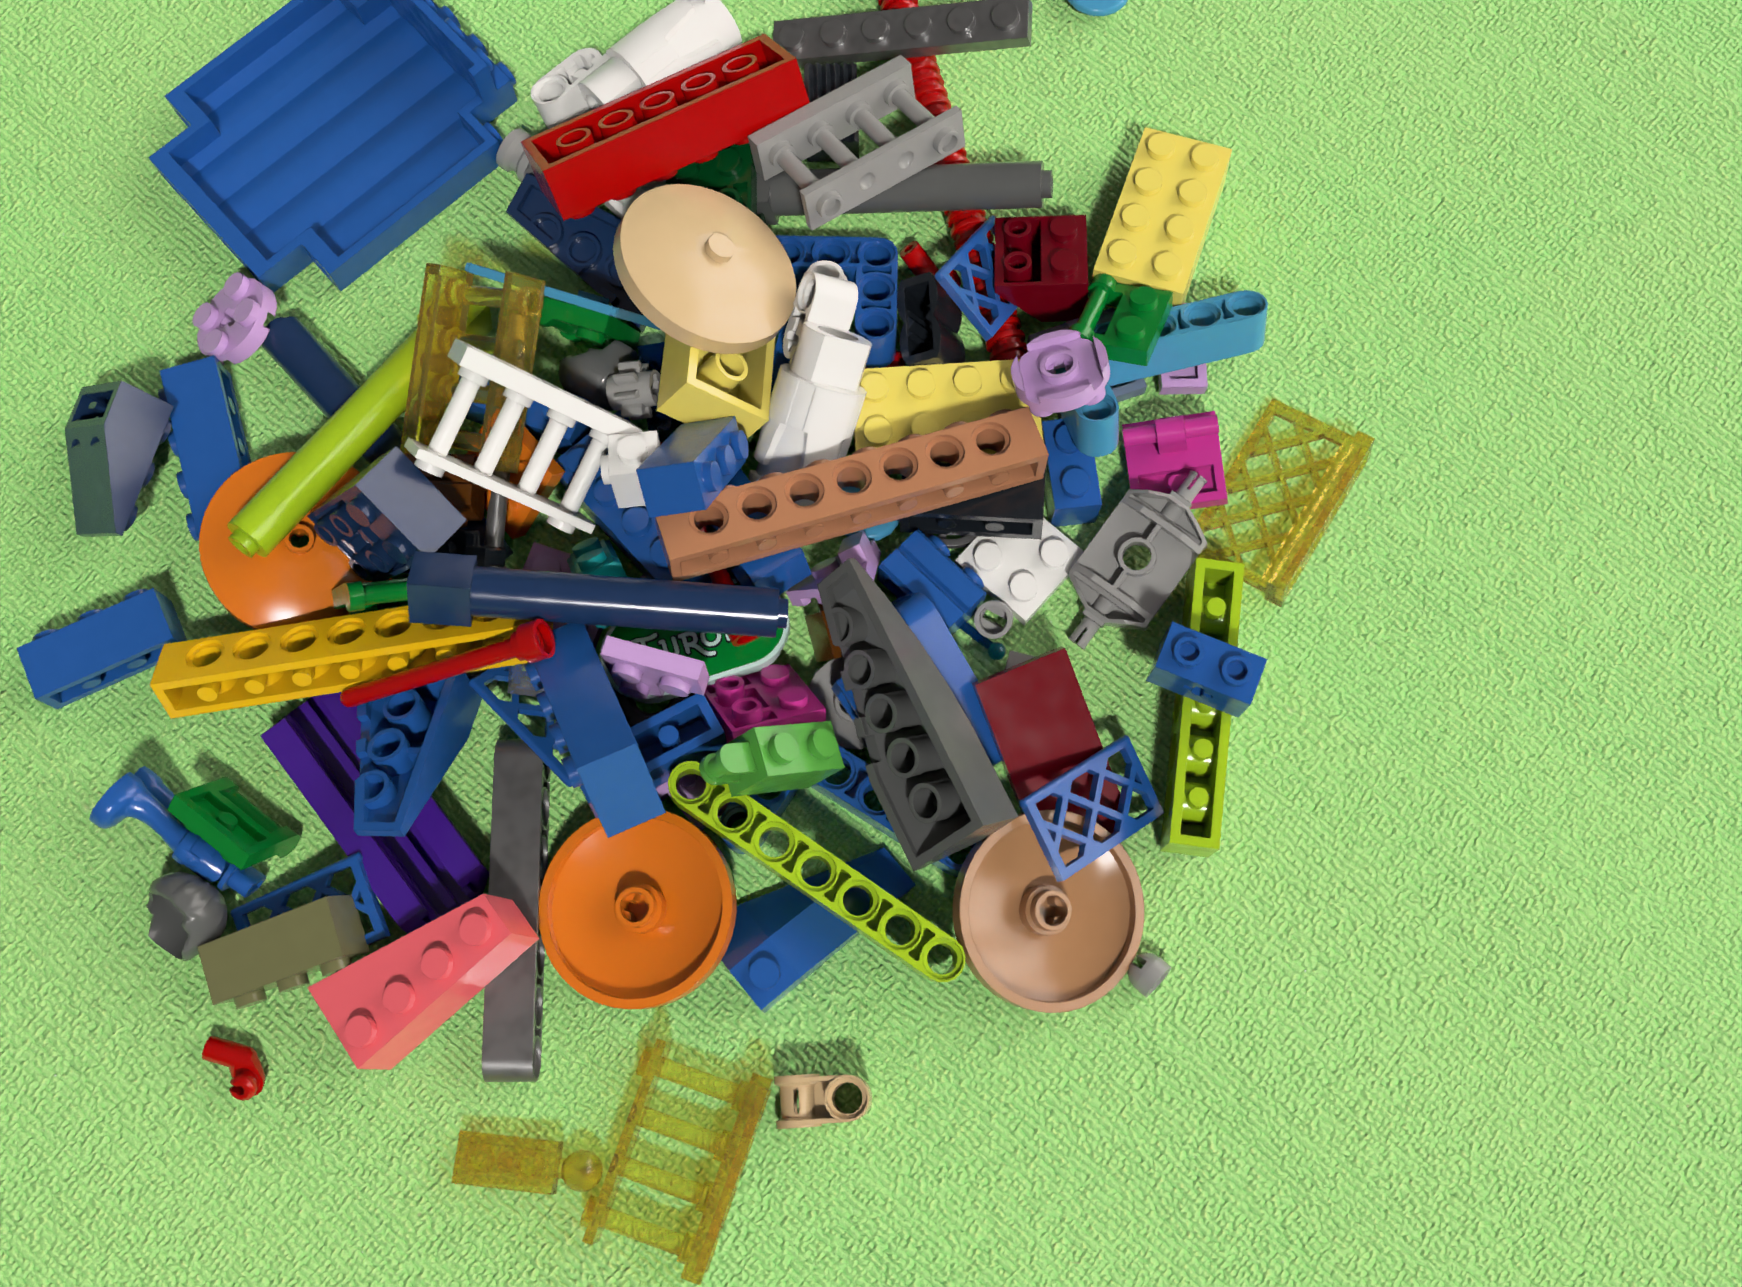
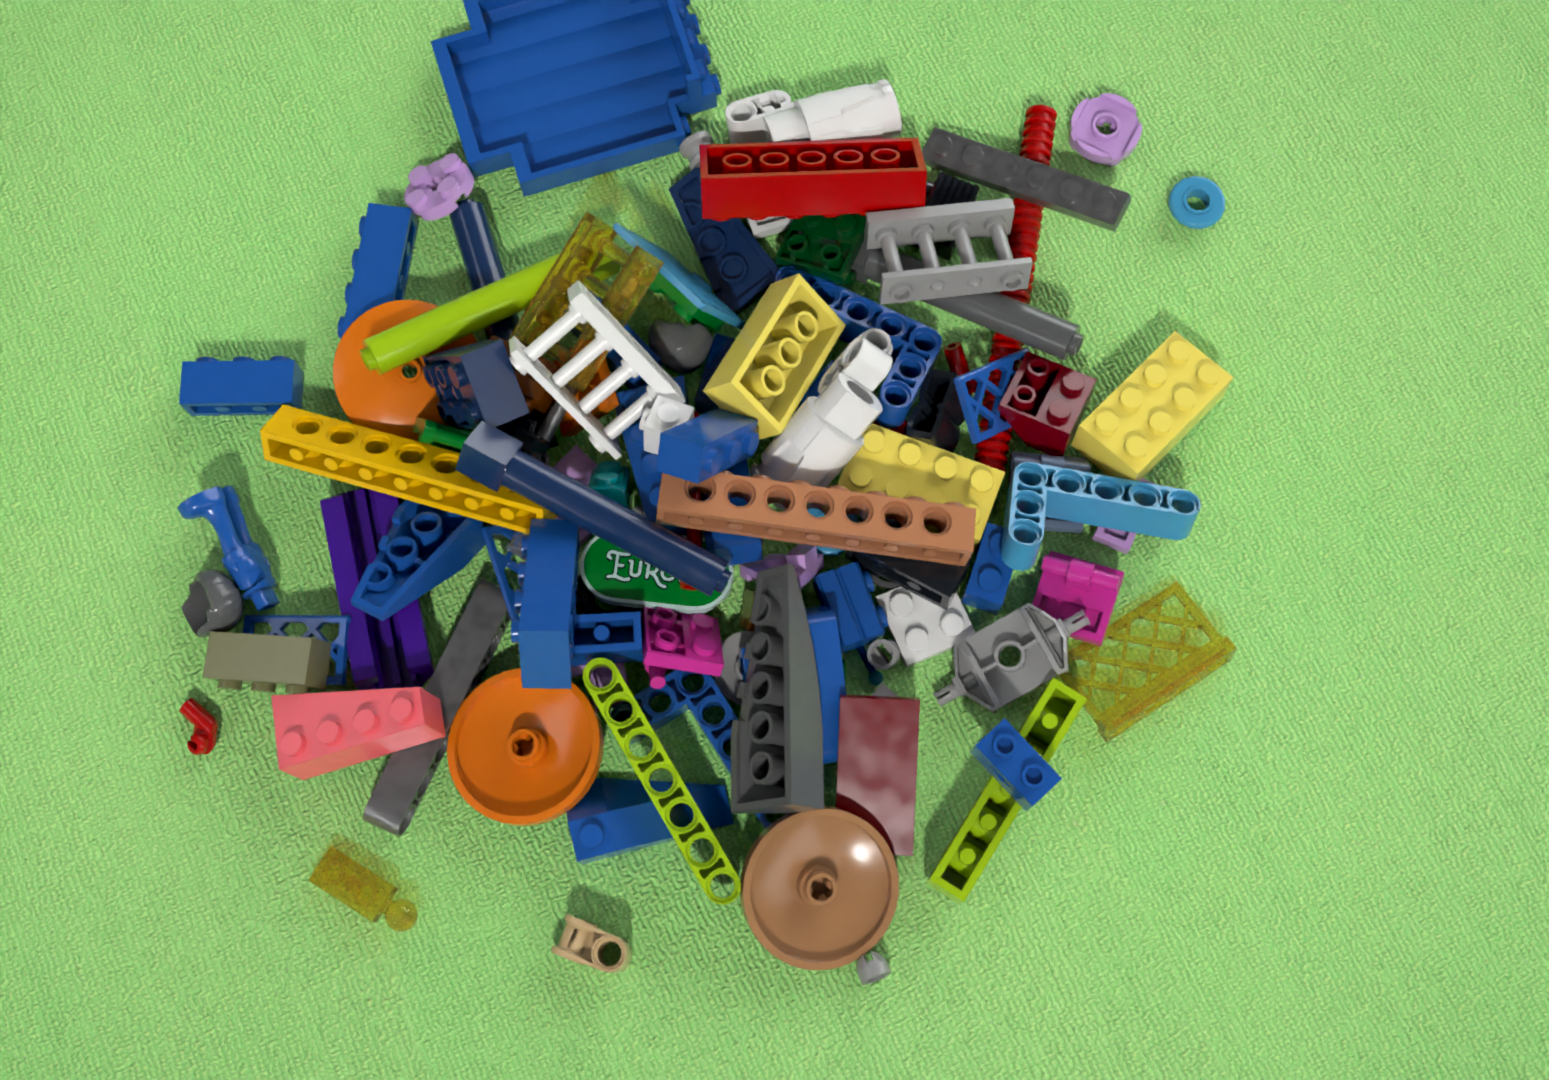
camera: 25 degrees right, 0 degrees up
slope [65,380,174,537] -> none
green plate [167,777,300,870] -> none
red piece [340,619,556,708] -> none
clear yellow fence [580,1038,774,1285] -> none
lavender plate [600,635,710,699] -> none
light grey gear [606,360,661,420] -> none
tan dish [613,184,796,354] -> none
bright green brick [699,721,845,797] -> none
lavender plate [1011,330,1110,417] -> none
blue window [1019,735,1165,882] -> none
green plate [1068,274,1173,366] -> none

